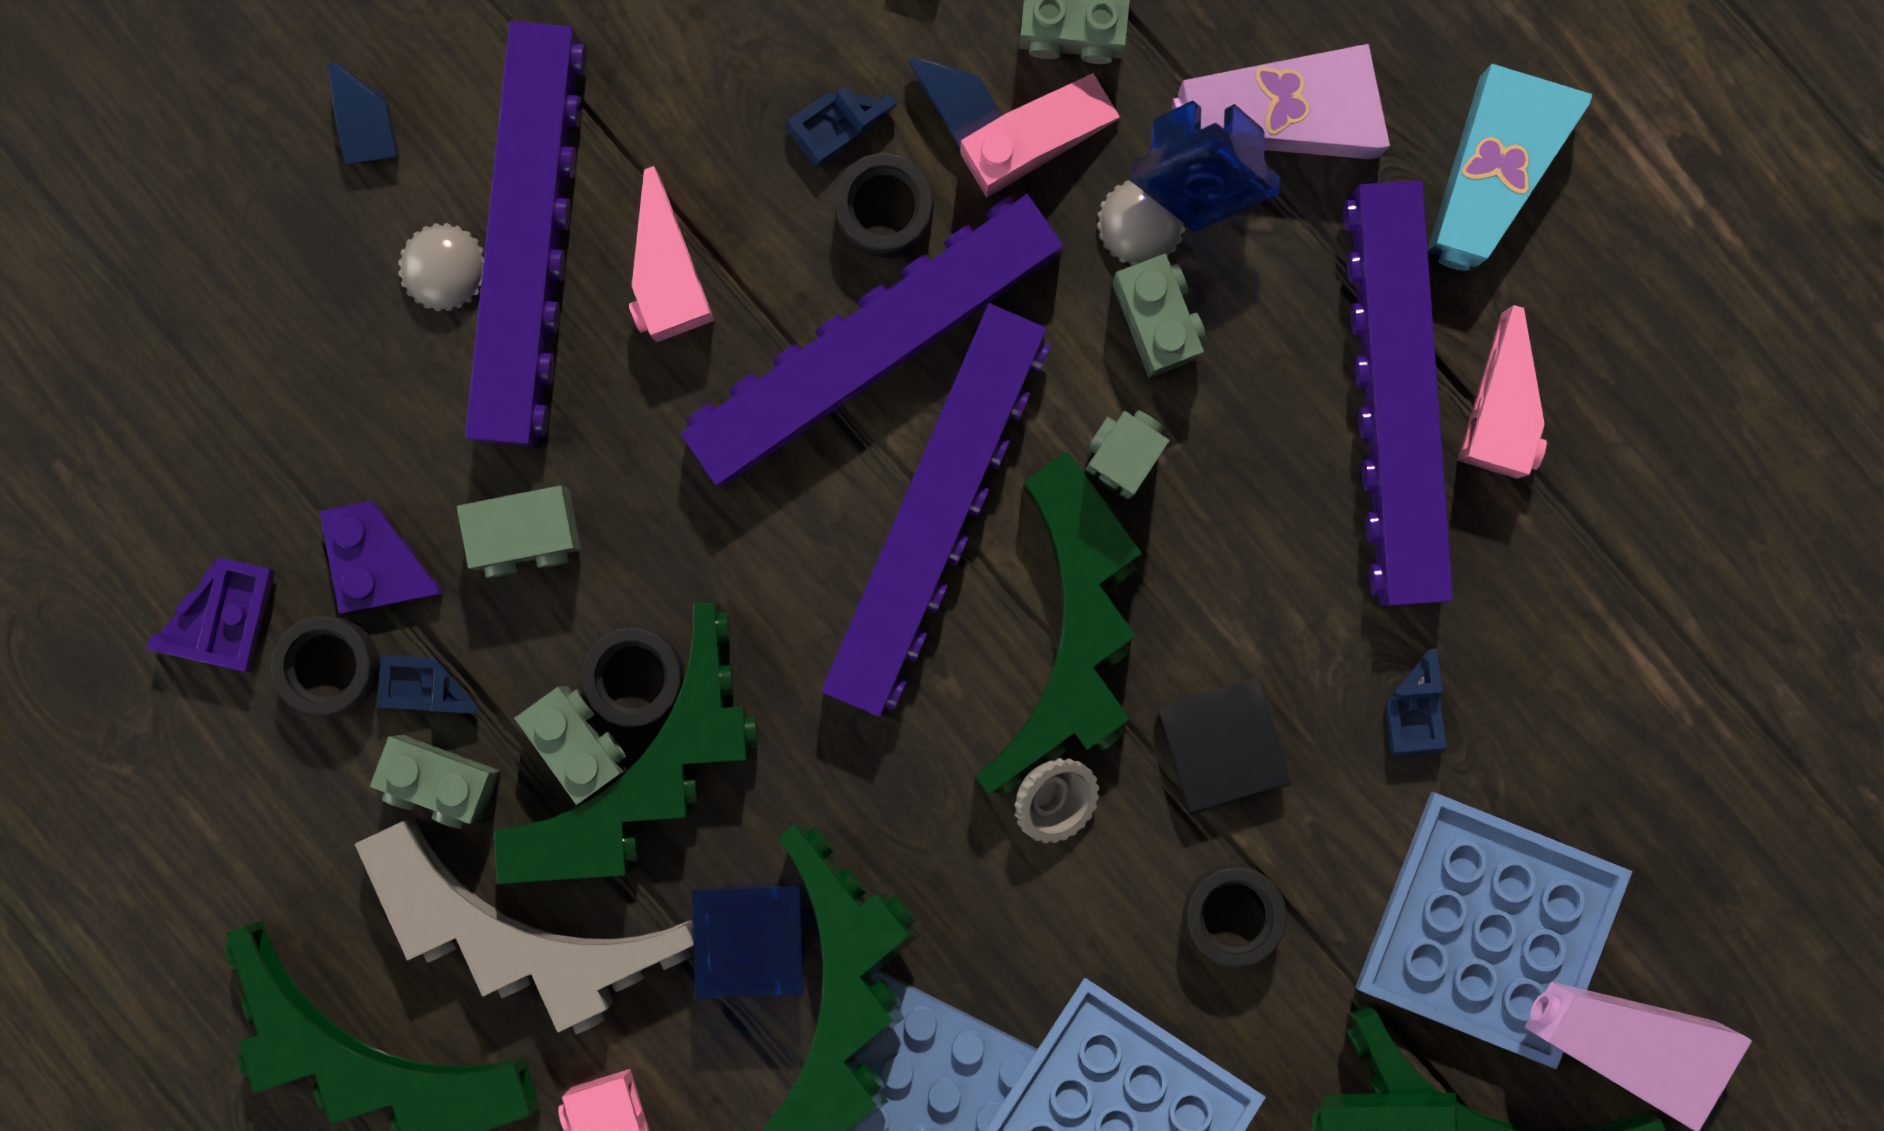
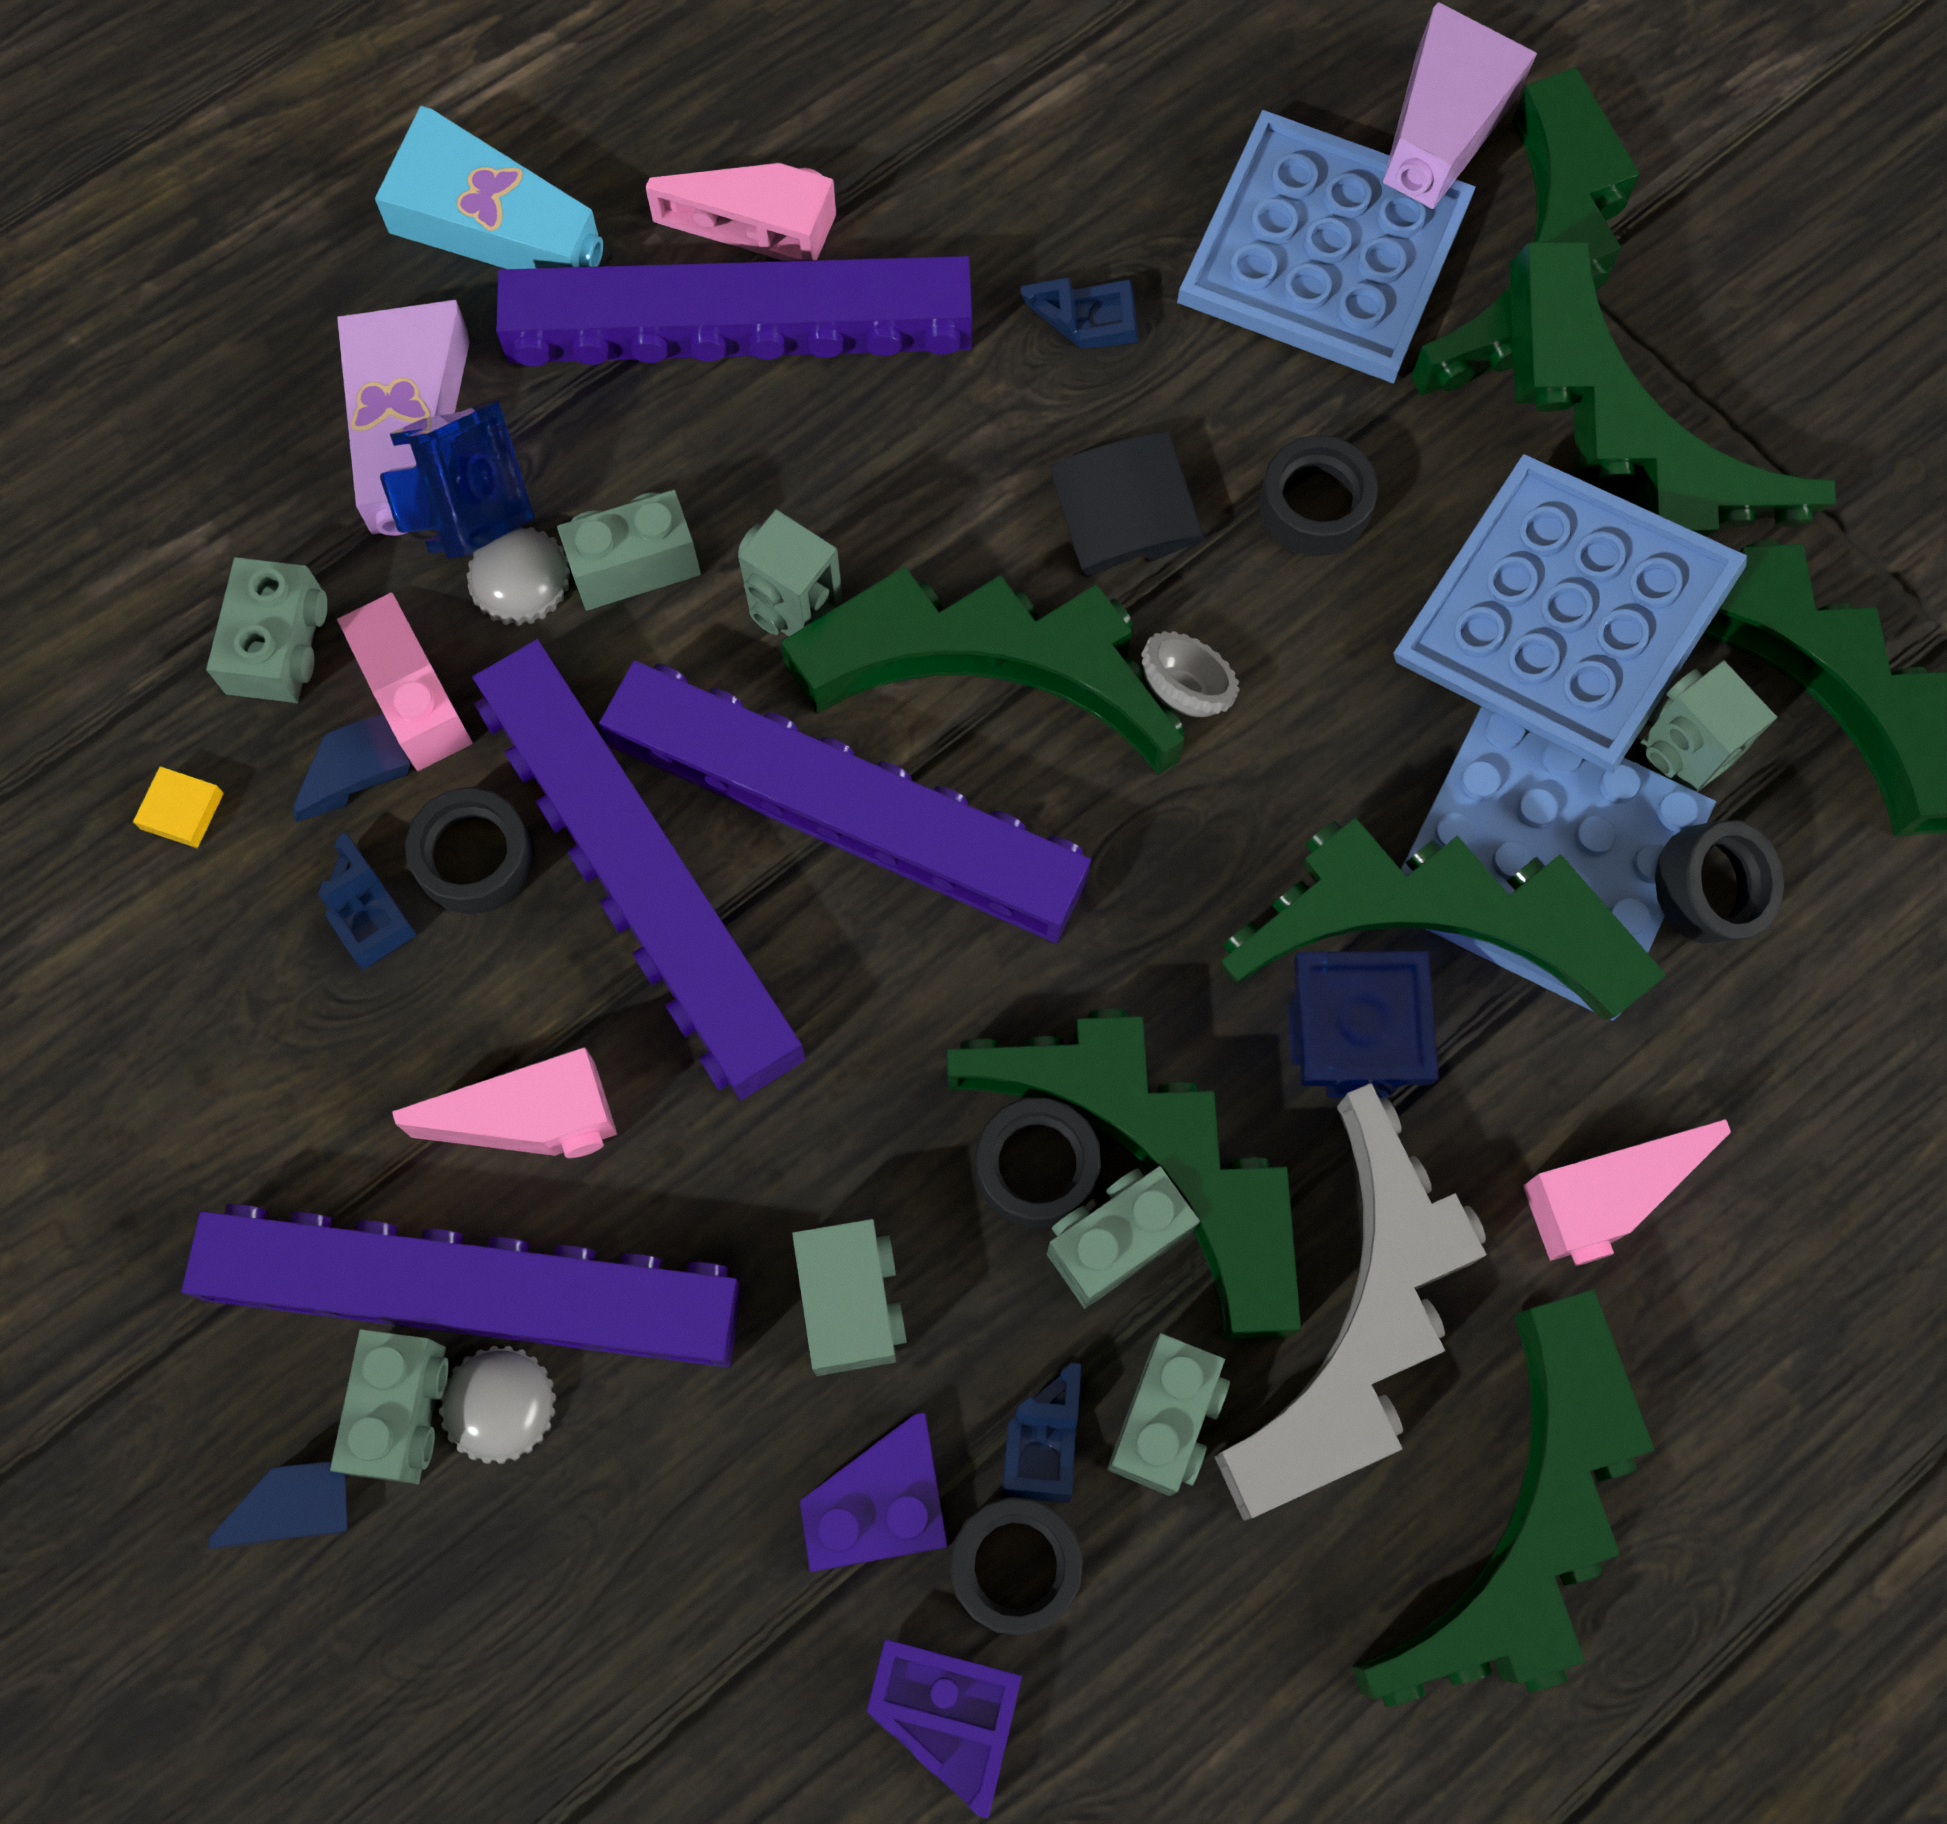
camera: 90 degrees left, 15 degrees down
none -> sand green brick [330,1329,448,1484]

